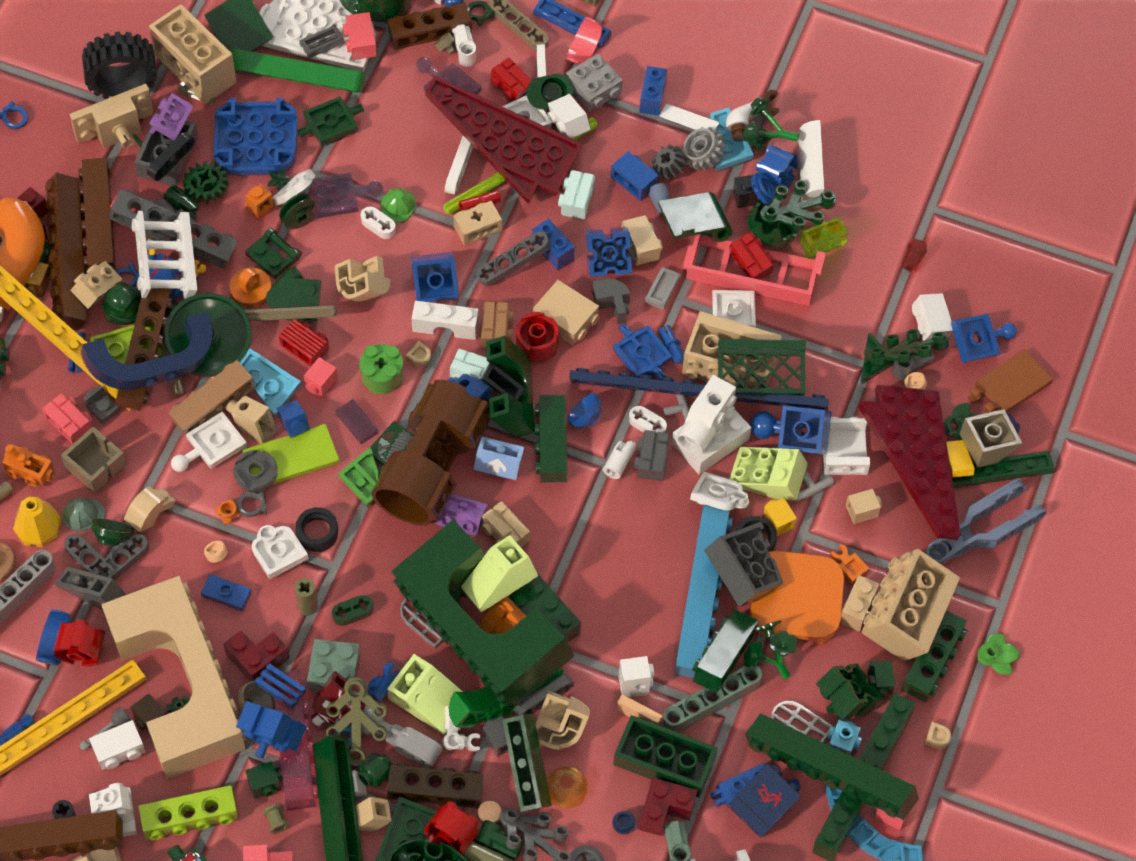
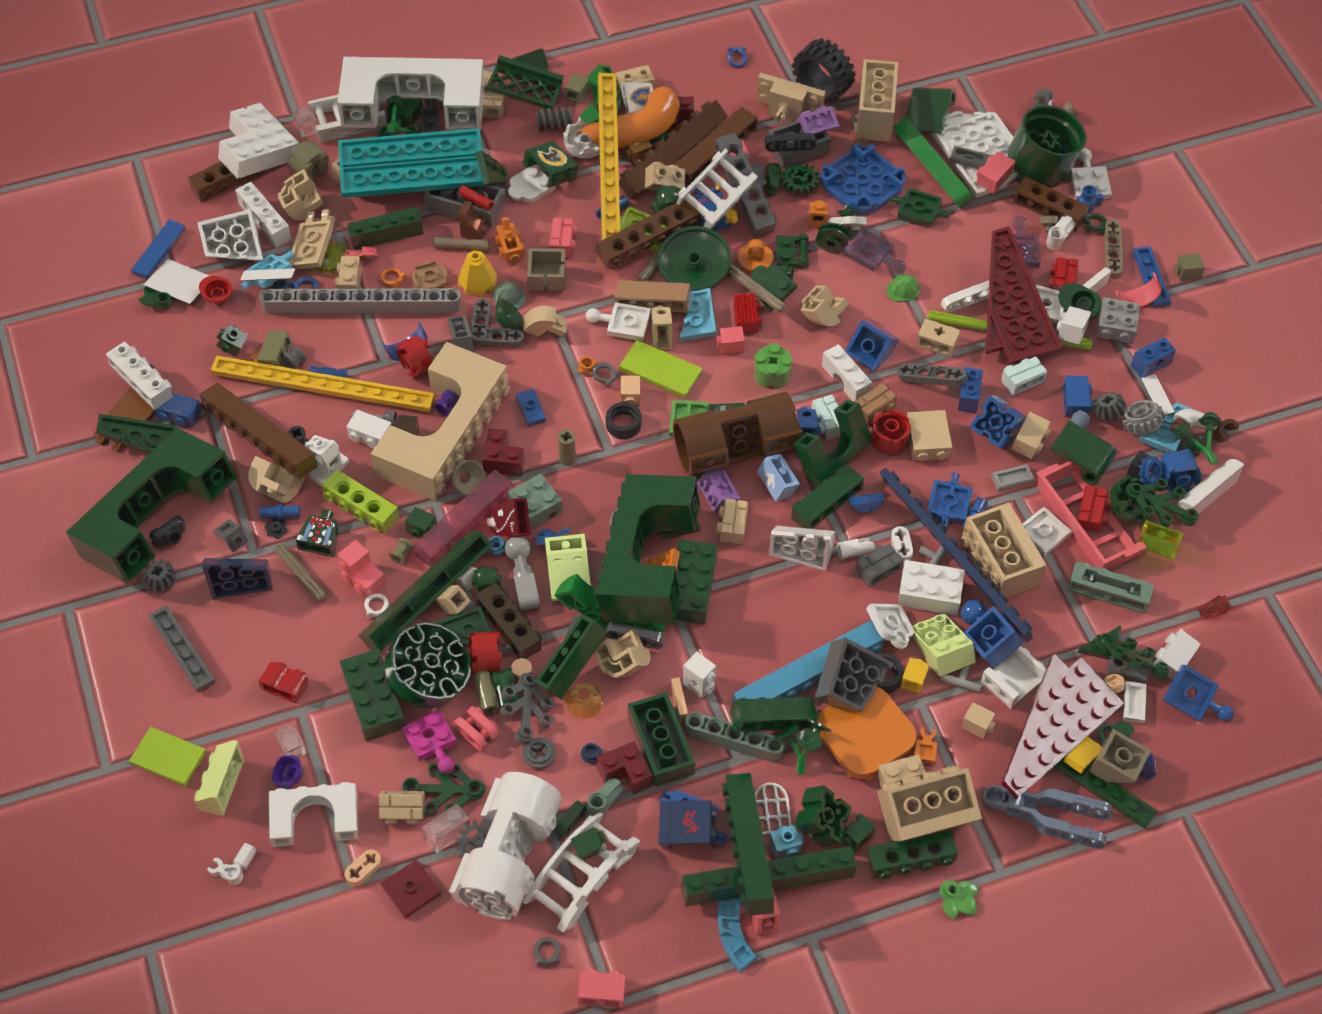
camera: 50 degrees right, 5 degrees down
dark blue arch [81,312,212,390] -> none
dark grey bracket [84,385,120,424] -> none
light nougat tile [204,541,228,563] -> none
dark grey tile [233,450,278,492] -> none
blue brick [236,701,307,759] -> none
white plate [252,525,309,580] -> none
blue tile [255,663,306,708] -> none
blue brick [276,400,310,438] -> none
olive plant [326,677,387,766] -> none
dark green beam [332,595,373,626] -> none
tile [335,399,379,444] -> none
white beam [361,207,396,239] -> none
tan tile [405,341,431,367] -> none
white bar [442,706,480,752] -> none
red piece [458,190,501,211] -> none
yellowish green slope [461,535,538,612] -> none
black slope [481,362,524,400] -> none
dark grey brick [592,279,630,325] -> none
white brick [676,375,737,455] -> none
dark green fence [717,339,806,395] -> none
tan tile [924,722,951,749] -> none
dark orange tile [968,349,1053,414] -> none
none -> dark purple wheel [434,390,459,416]
none -> light nougat brick [621,376,640,405]
none -> white wedge [769,526,835,572]
none -> sand green brick [1067,561,1154,614]
none -> white tile [1123,681,1146,724]

